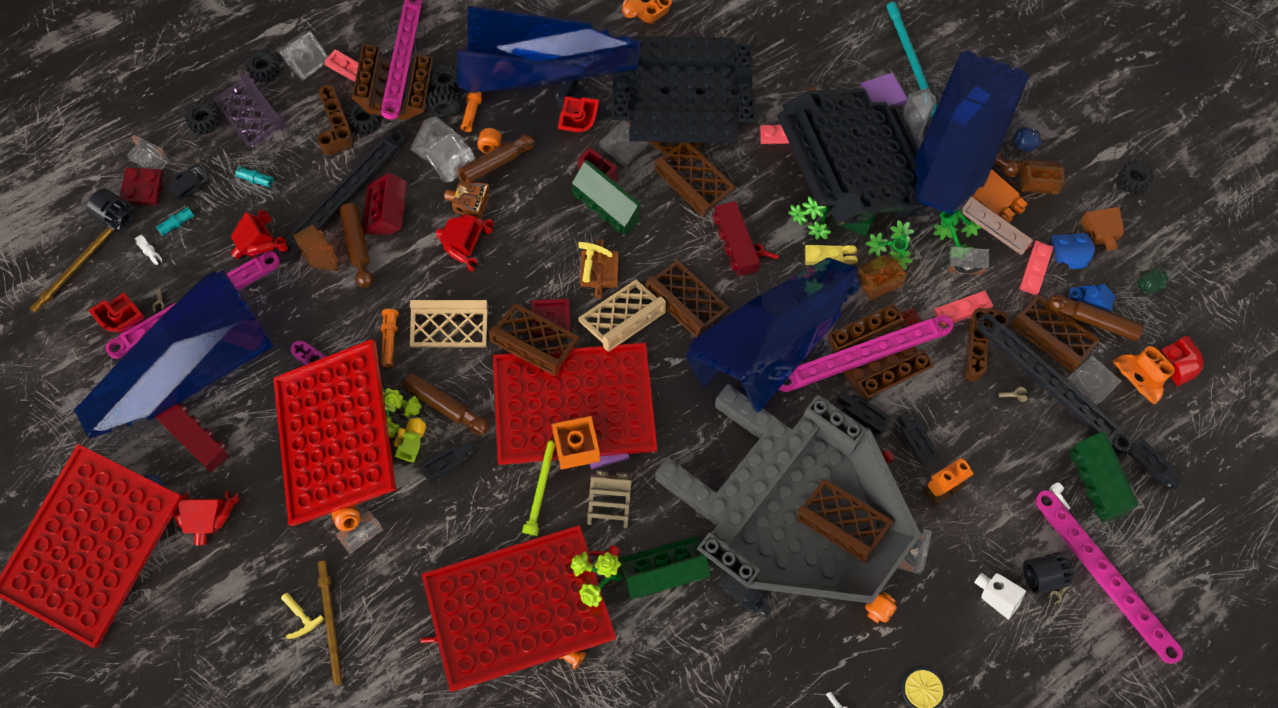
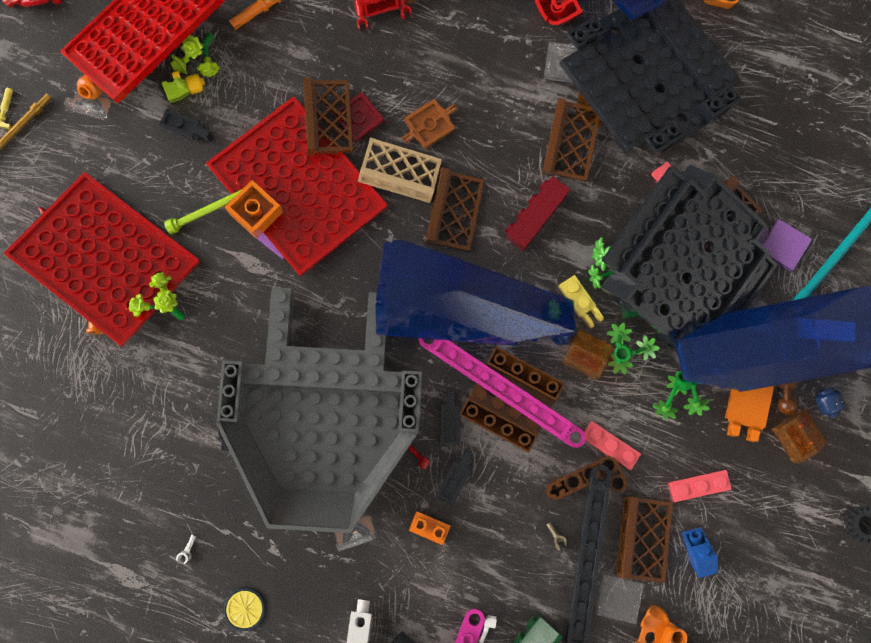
camera: 60 degrees right, 15 degrees up
reddish brown piece [402,373,489,436] -> none
tan fence [410,300,489,348] -> none
slope [572,160,640,236] -> none
dark red piece [578,147,617,182] -> none
light yellow piece [579,242,612,283] -> none
dark tan plate [587,470,632,528] -> none
red hand [590,546,620,557] -> none
dark green slope [618,536,711,600] -> none
red hand [754,244,779,259] -> none
reddish brown fence [797,479,894,564] -> none
orange head [865,591,897,623] -> none
clear red tile [901,307,923,328] -> none
clear slope [902,88,936,142] -> none
clear panel [946,247,989,275] -> none
fence [961,197,1033,255] -> none
reddish brown piece [1048,294,1144,341] -> none
blue slope [1050,233,1095,269] -> none
dark orange torso [1080,207,1124,251] -> none
clear green head [1137,267,1168,294] -> none

